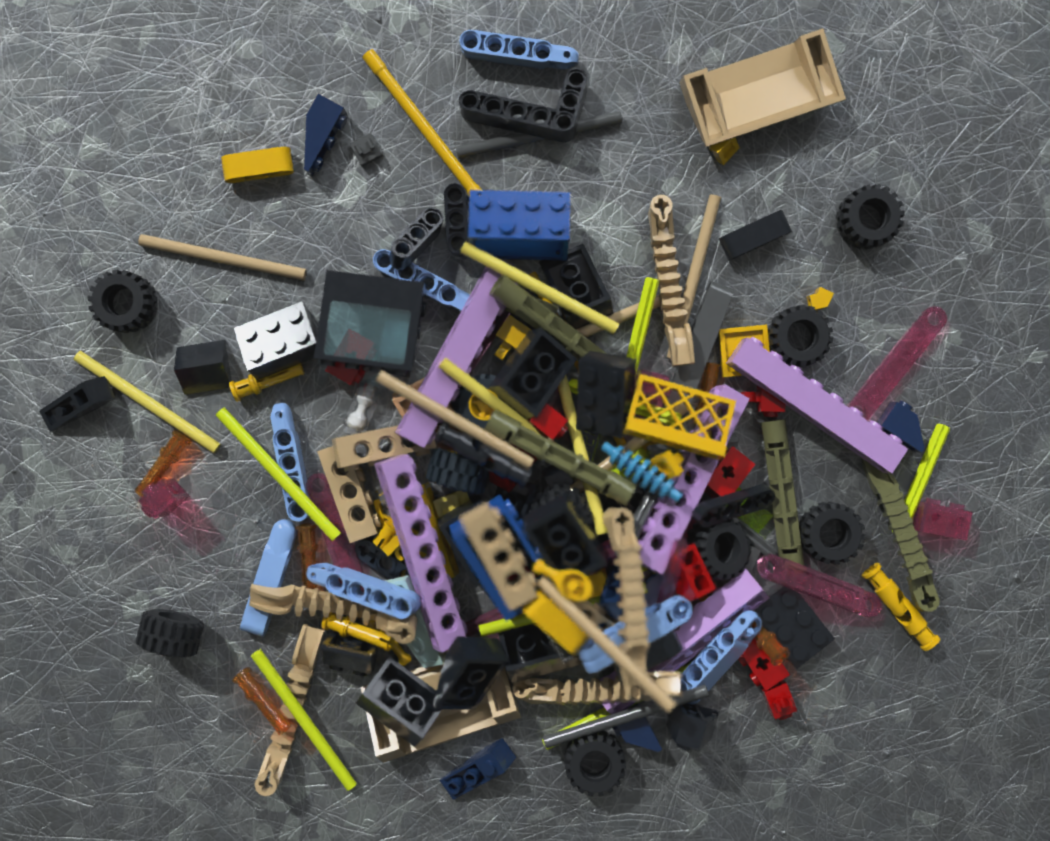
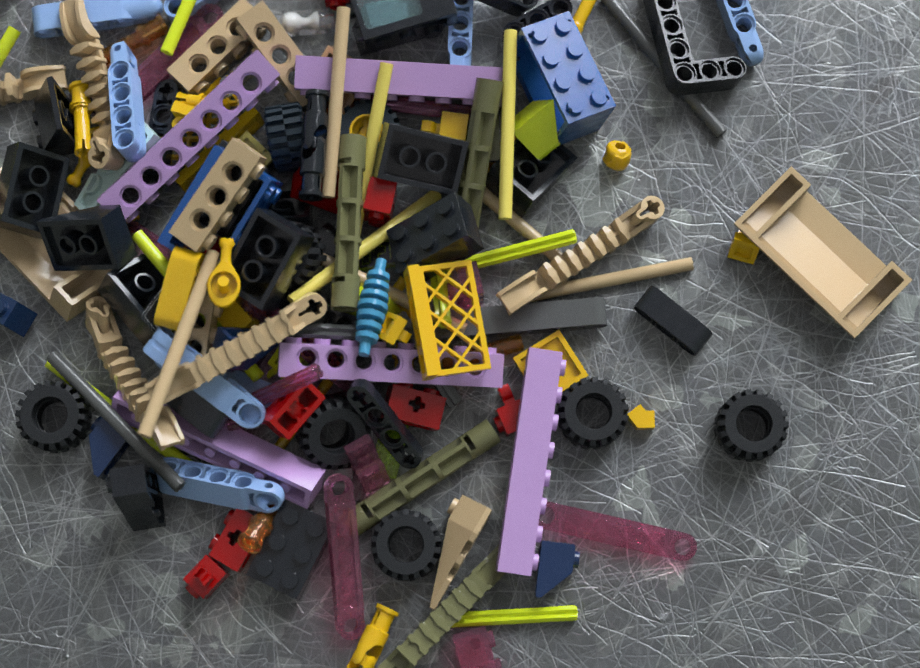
camera: 65 degrees right, 10 degrees down
none -> clear pink slope [343,434,391,495]
none -> tan wedge [430,495,492,610]
none -> neon yellow slope [514,99,560,160]
none -> yellow piece [603,140,632,171]

